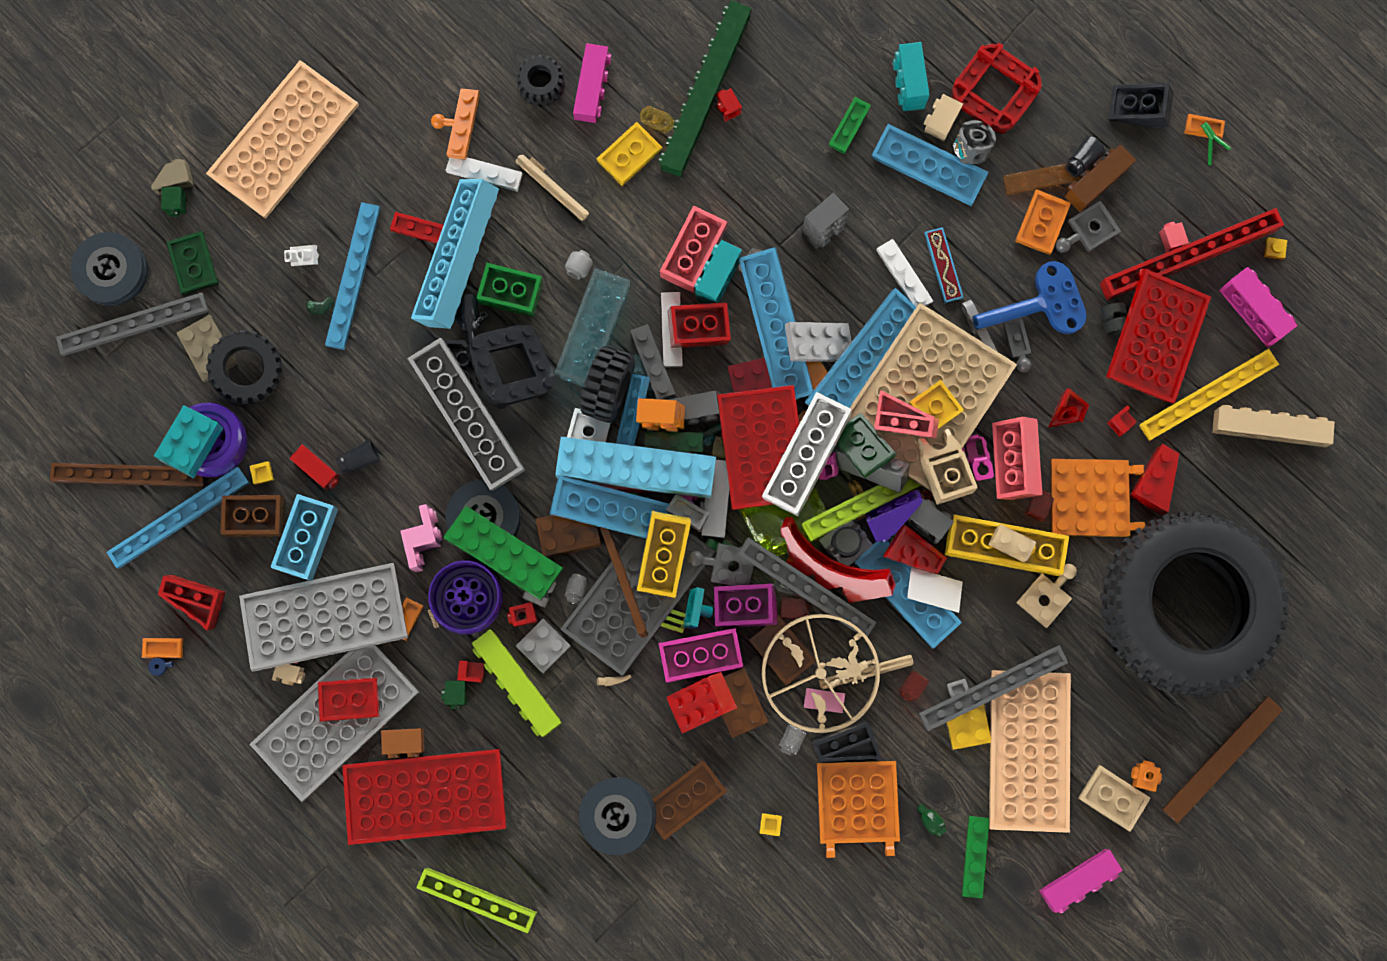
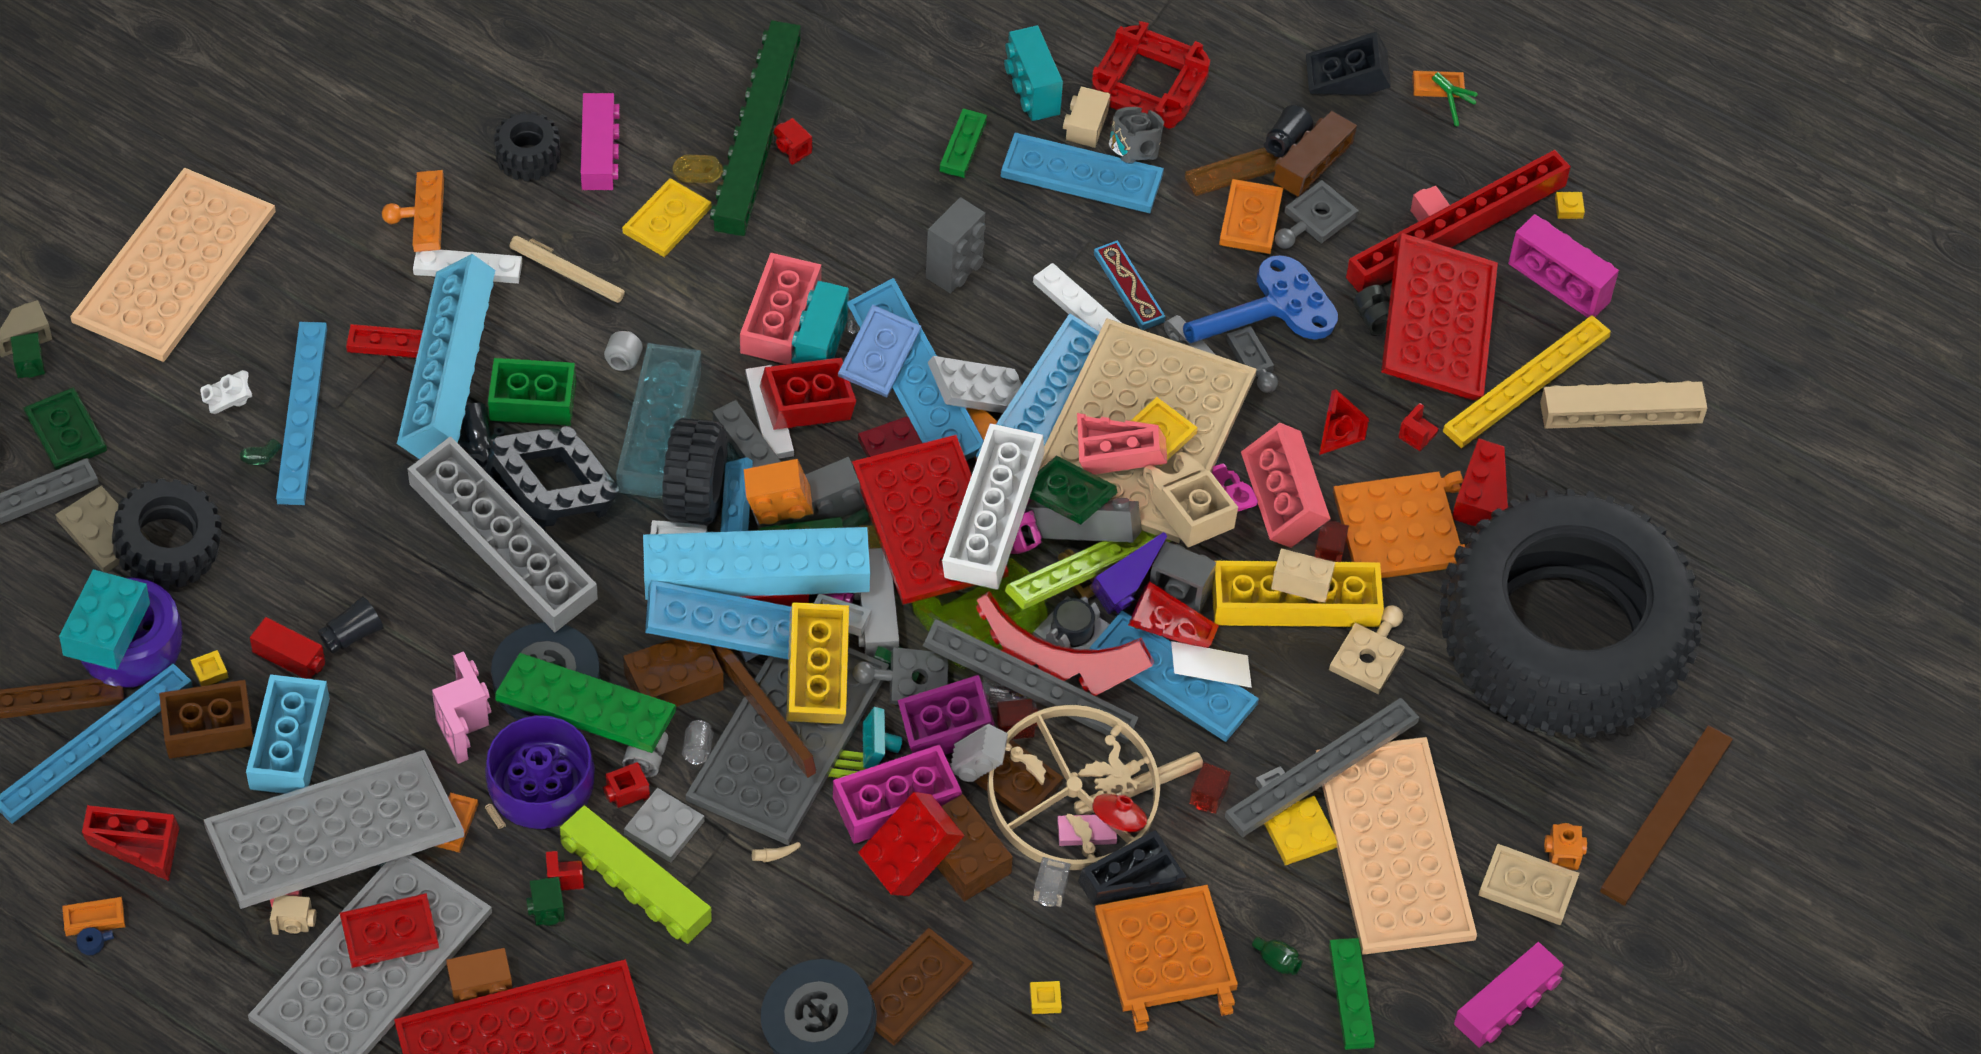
camera: 15 degrees left, 25 degrees down
none -> medium blue tile [838,304,921,398]
none -> light grey brick [950,724,1008,782]
none -> red dish [1092,794,1147,832]

